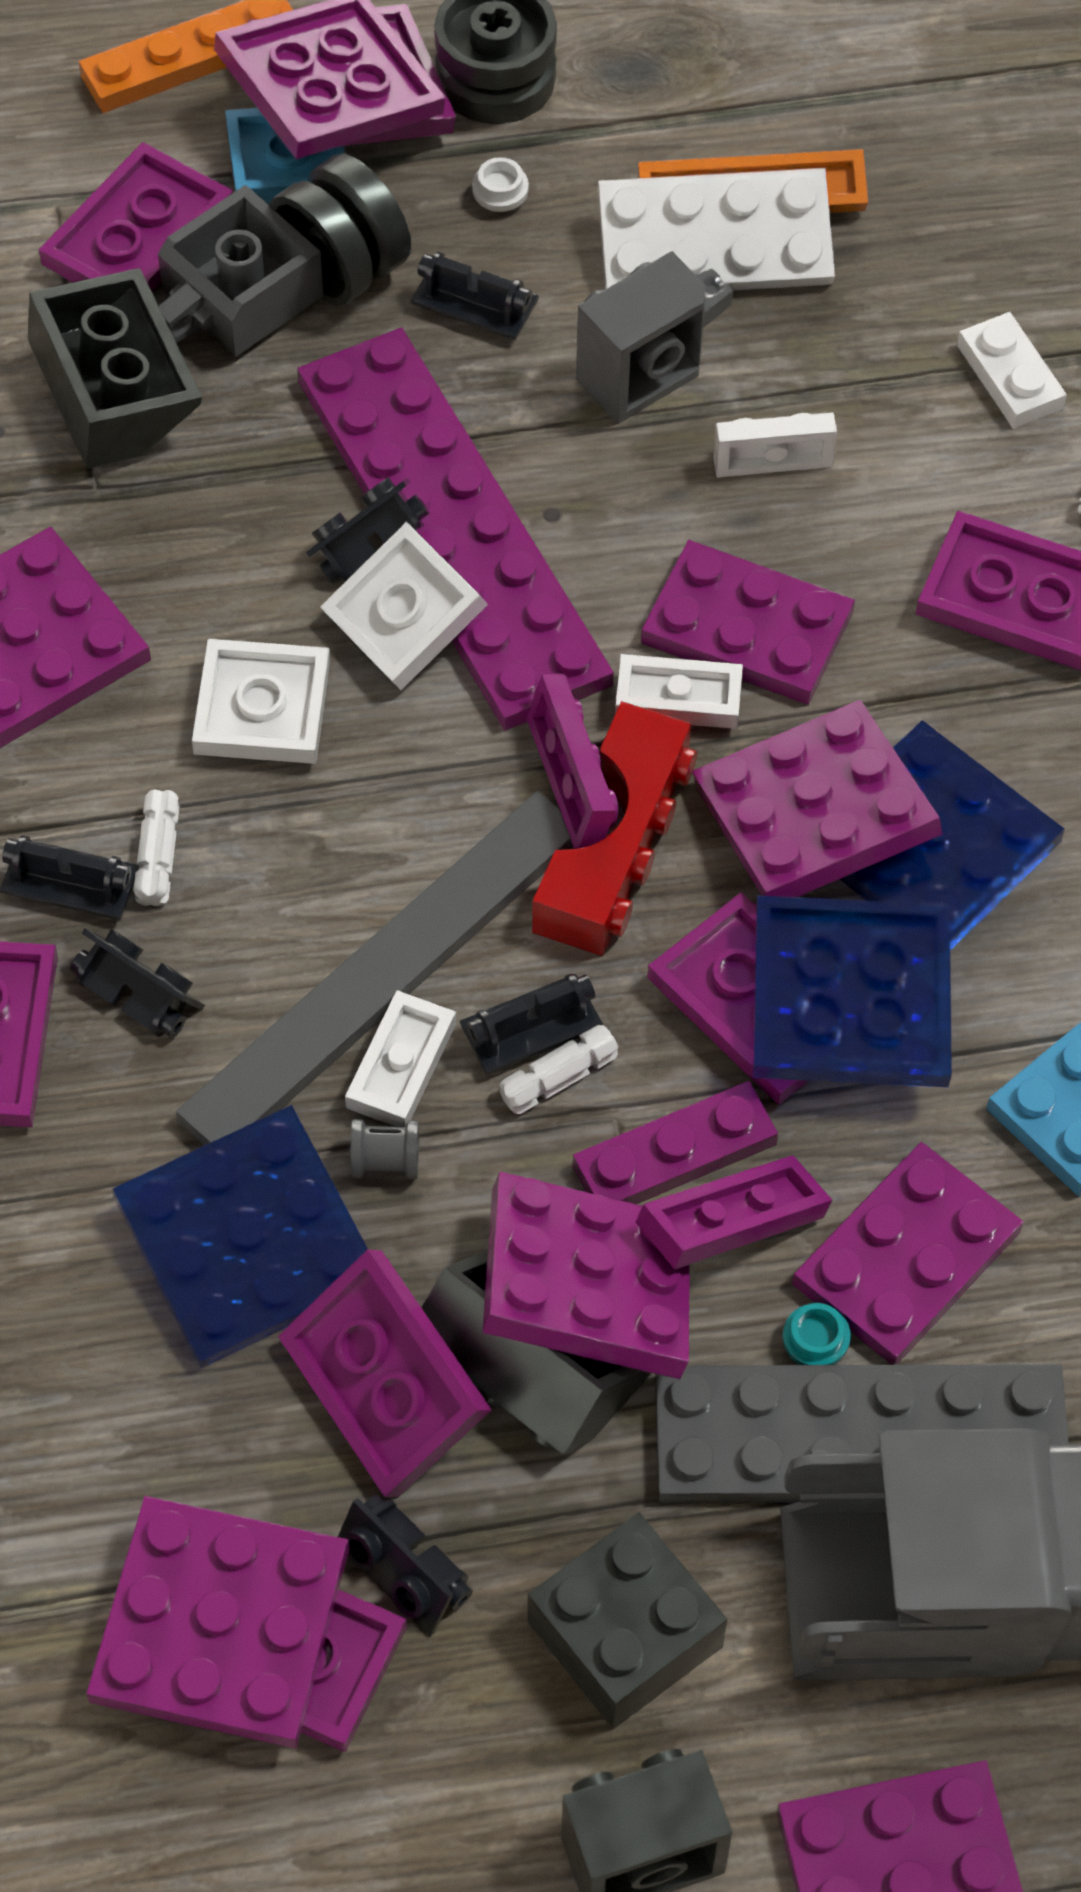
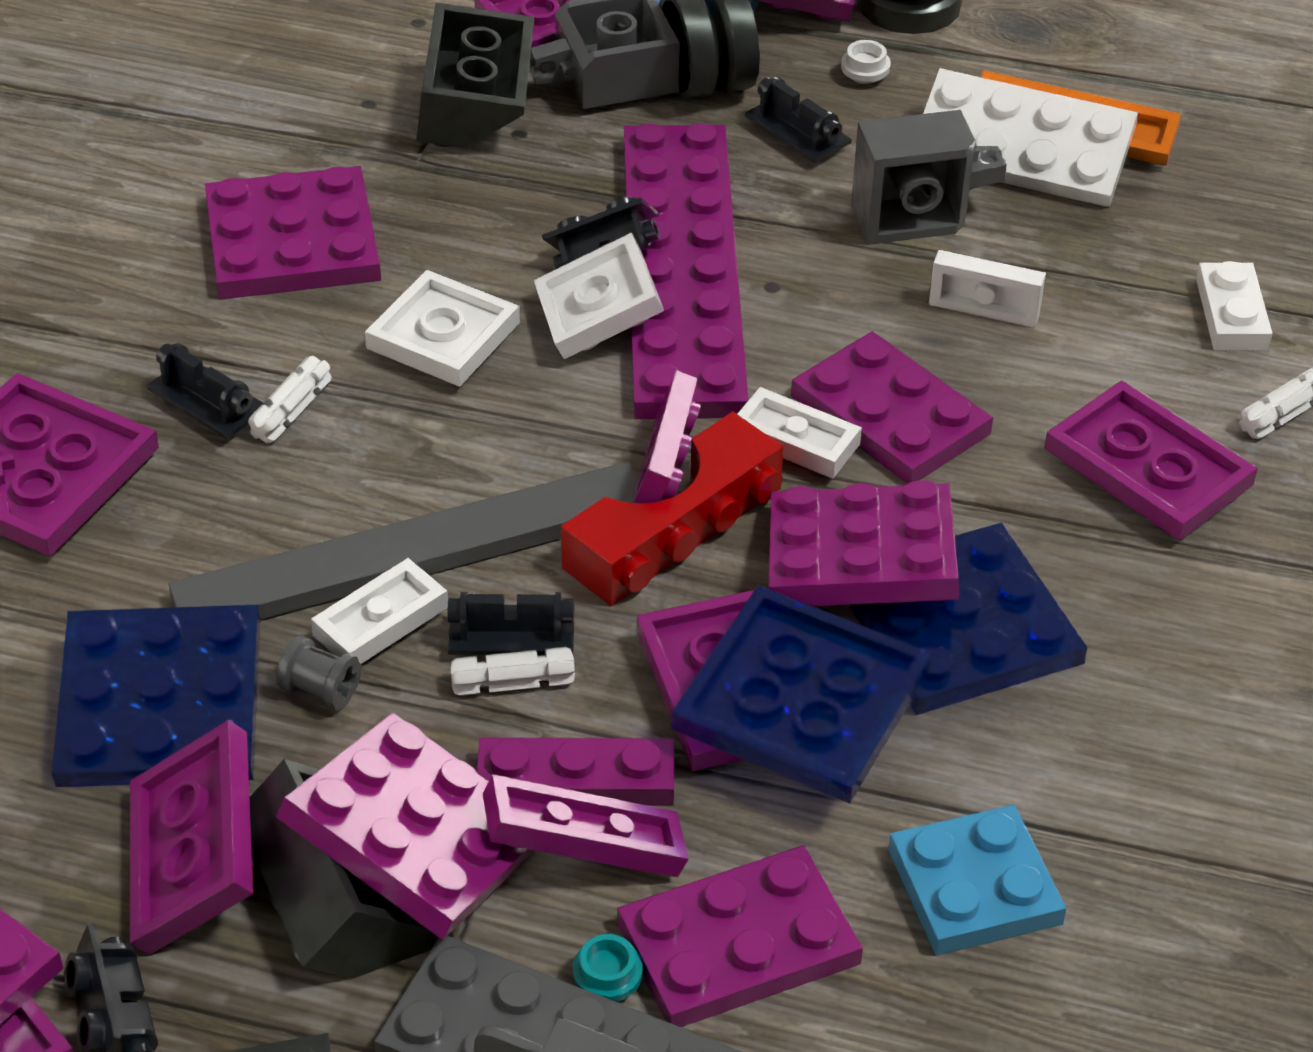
camera: 25 degrees right, 15 degrees down
black hinge [70,928,205,1038] -> none

